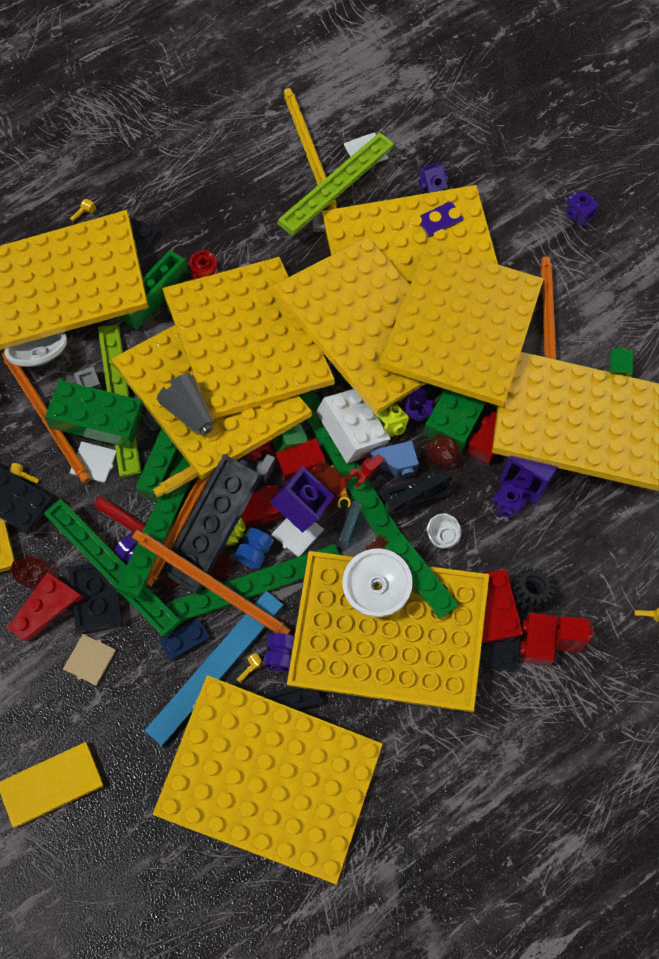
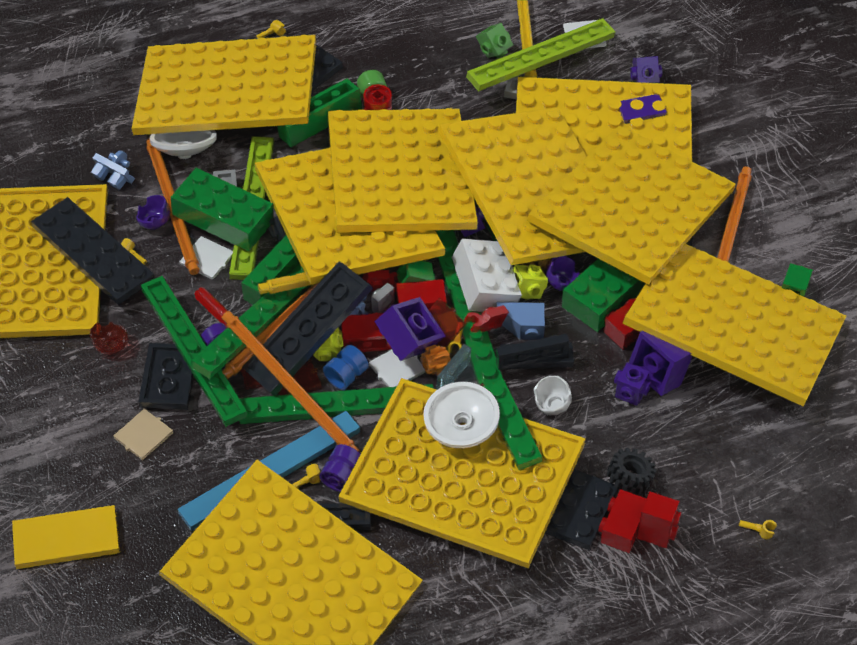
camera: 15 degrees right, 15 degrees down
red wing [7,572,83,642] -> none
dark grey cone [157,373,214,436] -> none
dark blue plate [159,618,210,662] -> none
clear red hair [426,434,460,467] -> none
red wing [481,569,523,644] -> none
dark purple brick [565,190,599,227] -> none
none -> dark purple hair [136,195,171,230]
none -> bright green head [357,70,387,99]
none -> orange gear [420,345,452,376]
none -> bright green brick [476,23,513,58]

